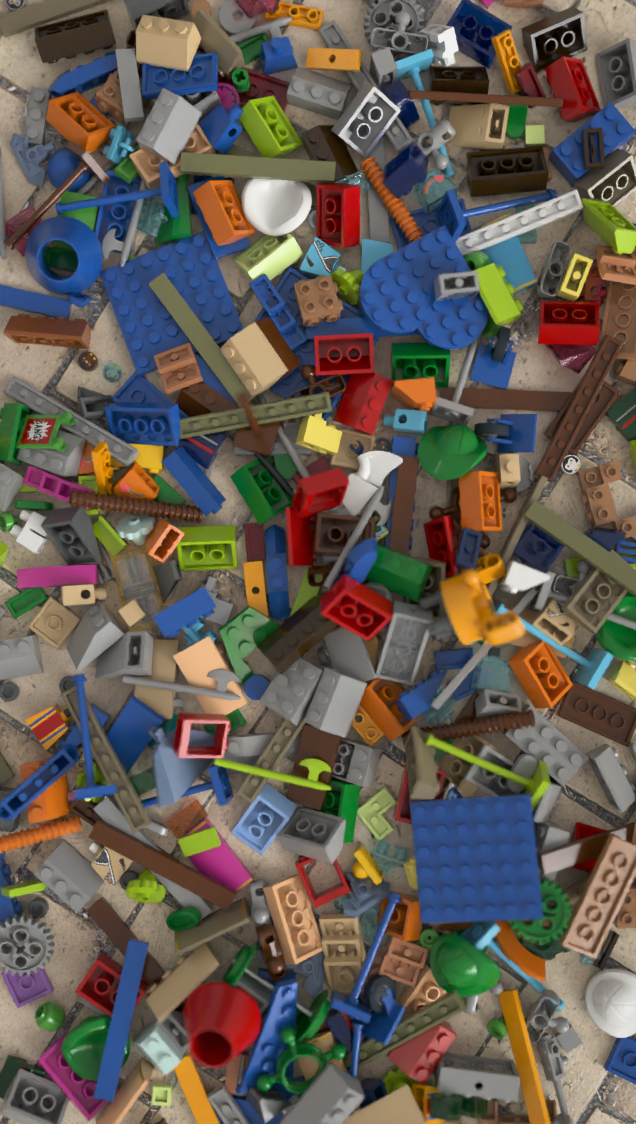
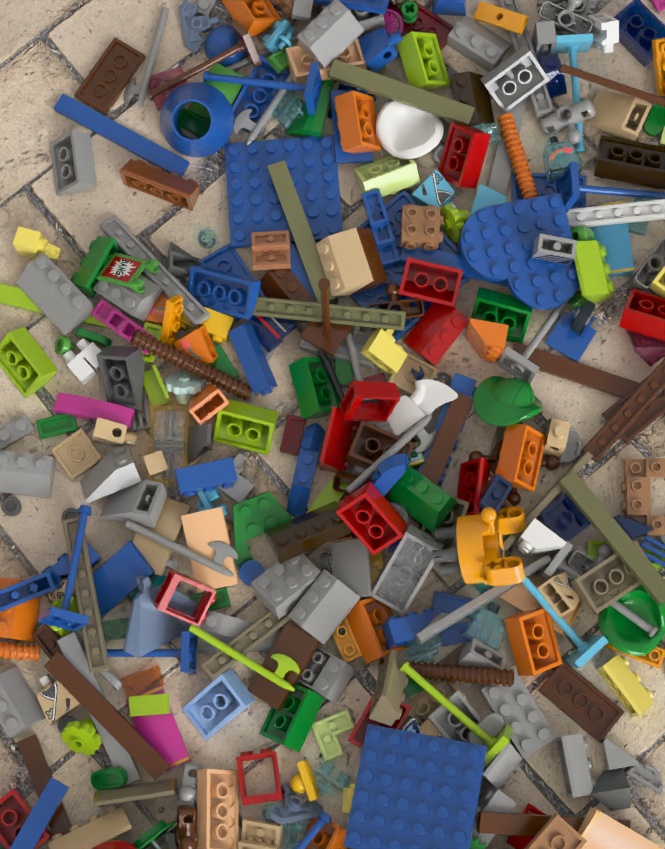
camera: 15 degrees right, 10 degrees down
torso [25,705,73,750] -> none
blue tile [67,293,91,308] -> none
reddish brown tile [78,352,98,372] -> none
light orange tile [243,561,268,617] -> none
light grey slope [278,806,346,864] -> none
clear blue brick [383,142,428,199] -> none
medium azure torso [383,409,429,436] -> none
dark brown slope [429,66,489,106] -> none
blue plate [474,414,537,453] -> none
white tile [560,455,581,475] -> none

